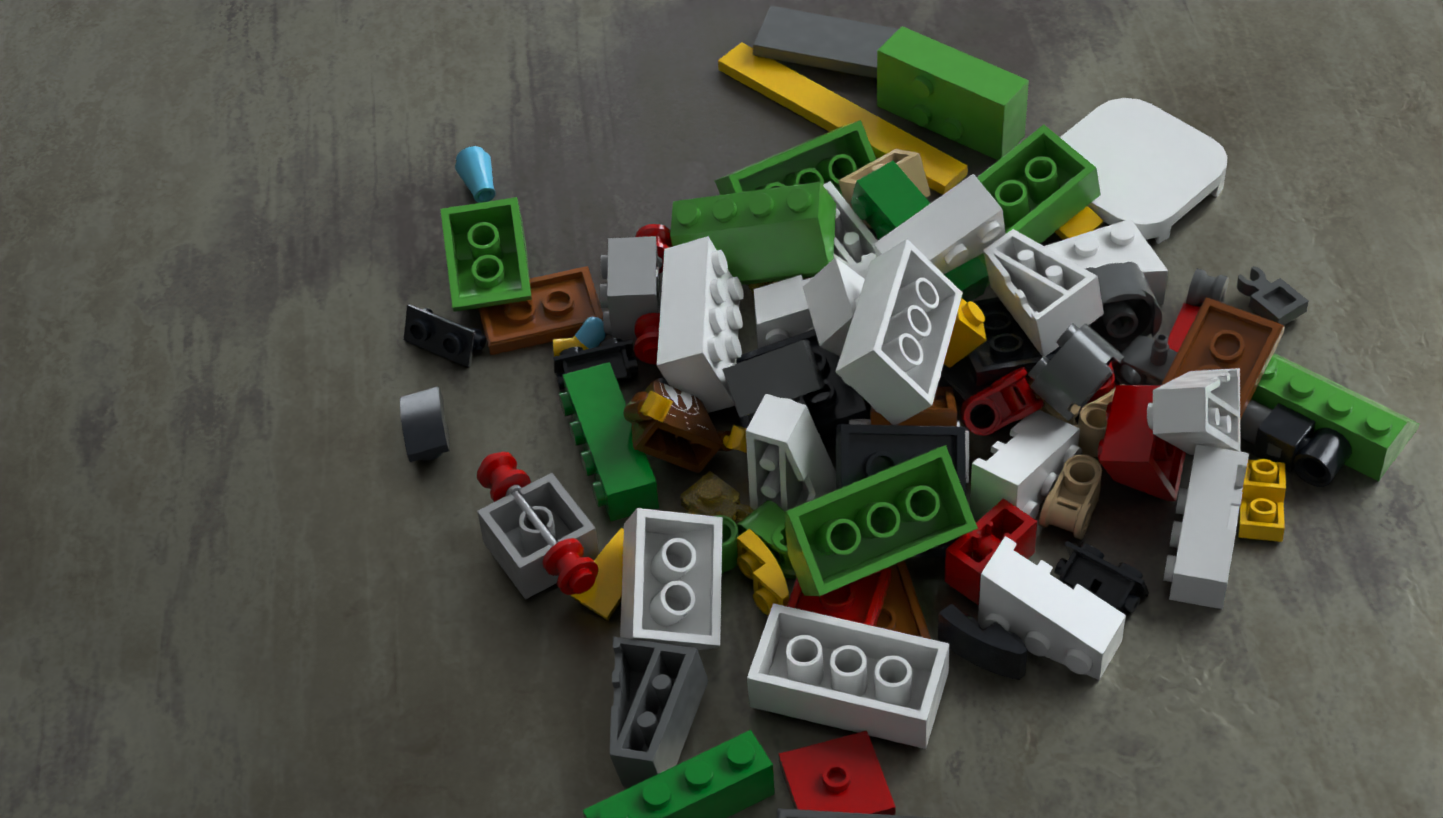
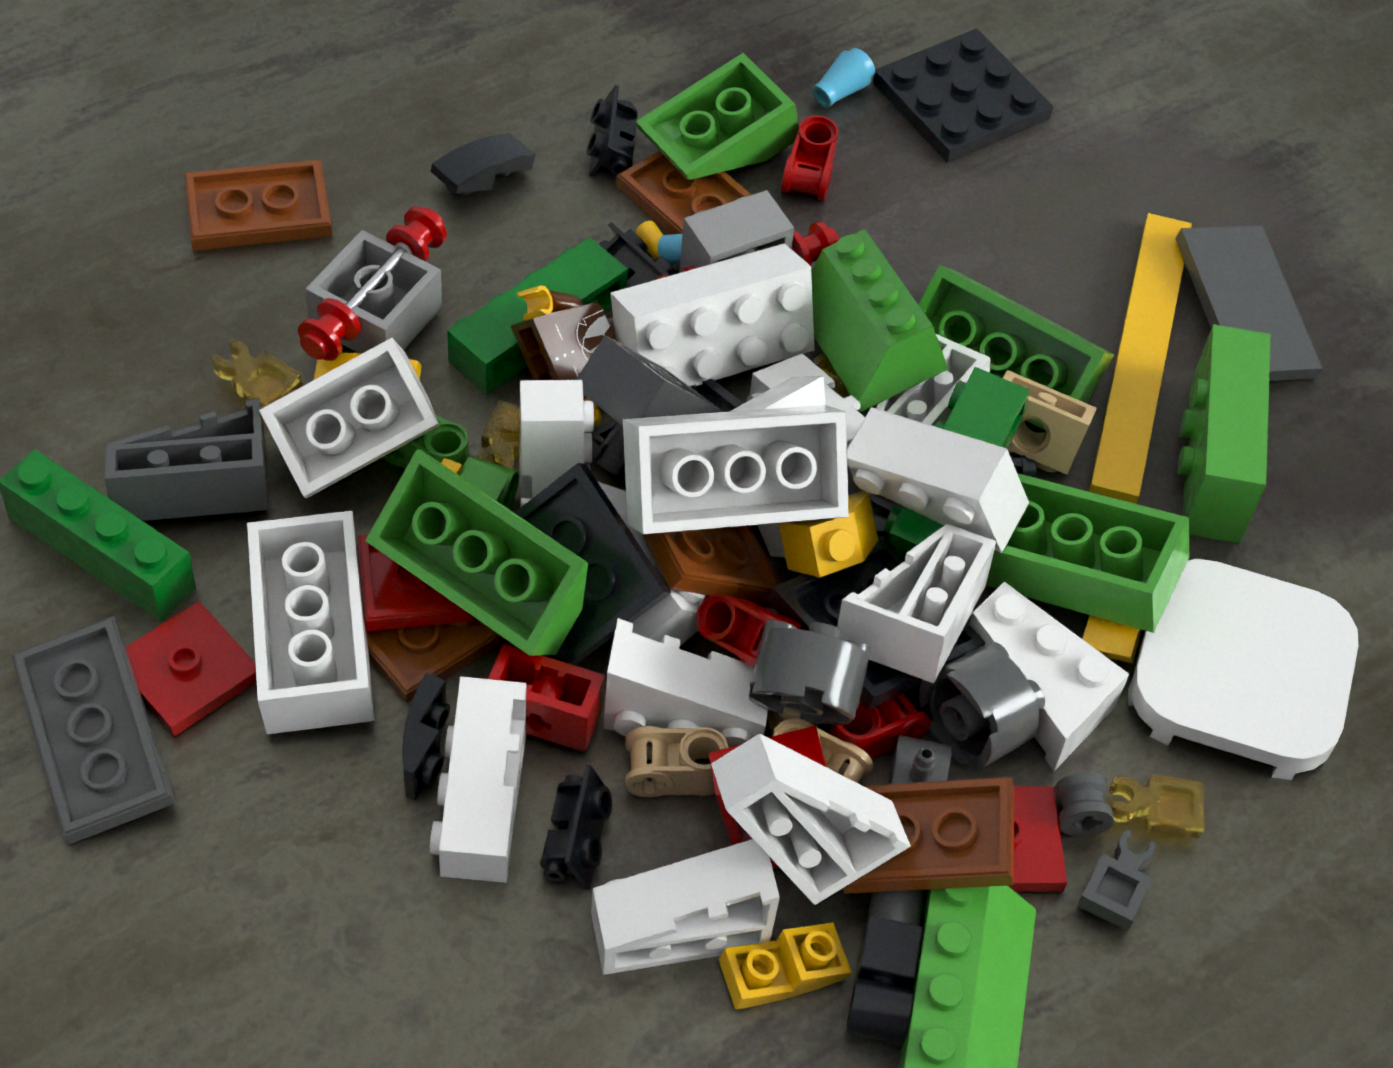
camera: 55 degrees right, 5 degrees up
none -> dark orange tile [184,159,332,251]
none -> clear yellow plate [212,339,303,409]
none -> red piece [781,115,838,202]
none -> black plate [872,28,1053,163]
none -> clear yellow plate [1109,774,1204,839]

